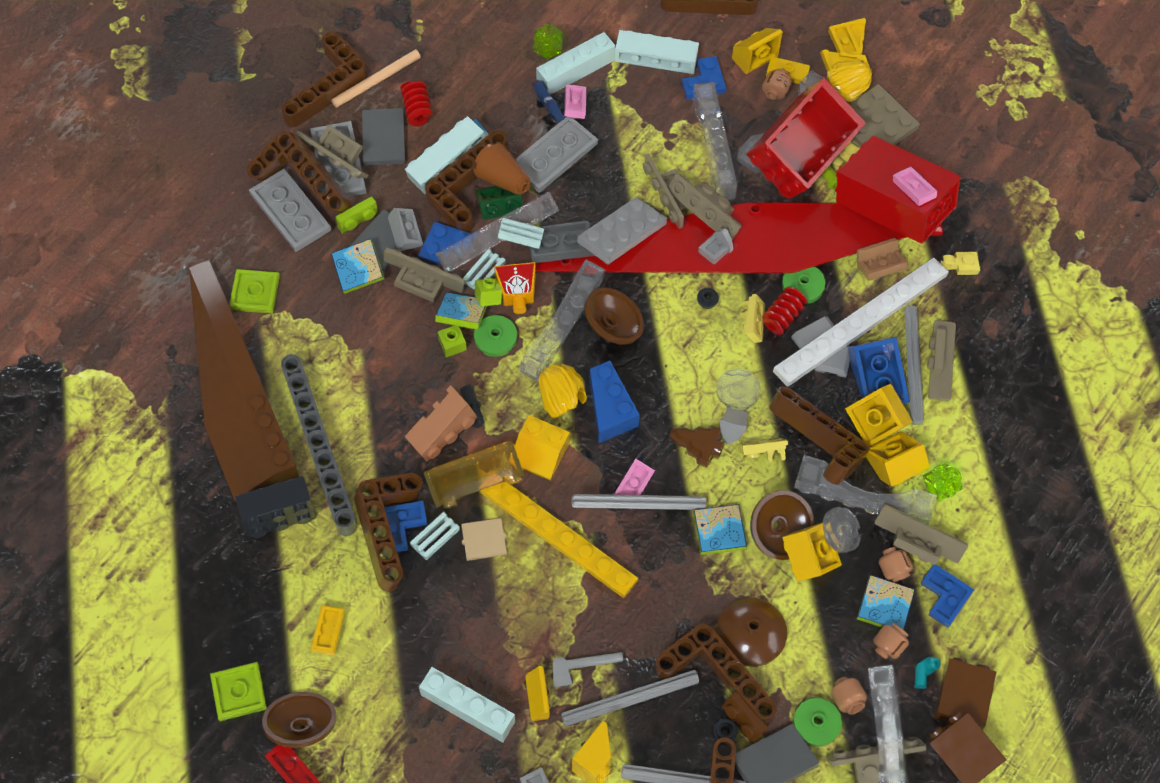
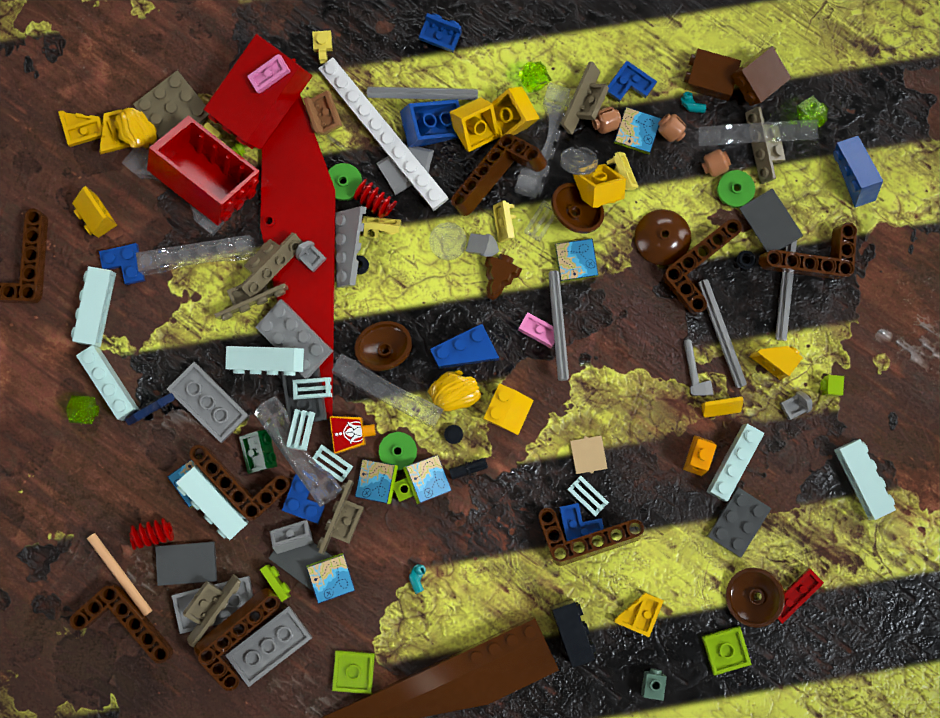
camera: 90 degrees left, 20 degrees up
dark grey beam [281,354,357,536] -> none
yellow plate [310,605,345,656] -> none
nougat wedge [405,385,477,461] -> none
clear yellow windscreen [423,439,525,508] -> none
dark orange cone [473,142,530,195] -> none
lime plate [474,278,502,307] -> none
yellow plate [479,472,638,598] -> none
bright pink plate [564,84,586,119] -> none
reddish brown plate [722,691,768,744] -> none
nougat head [762,69,792,100] -> none
yellow plate [766,56,810,85] -> none
dark tan bracket [927,320,956,402] -> none
none -> light aqua brick [226,346,304,376]
none -> light aqua tile [292,377,332,400]
none -> light grey wing [335,206,367,288]
none -> tile [403,455,452,504]
none -> teal arm [409,564,426,594]
none -> blue bracket [419,13,462,53]
none -> black plate [444,425,463,444]
none -> clear tile [524,200,556,242]
none -> light yellow plate [607,152,638,190]
none -> yellow wing [613,592,664,637]
none -> sand green brick [641,668,667,701]
none -> light orange torso [683,435,717,476]
none -> dark grey plate [707,487,772,558]

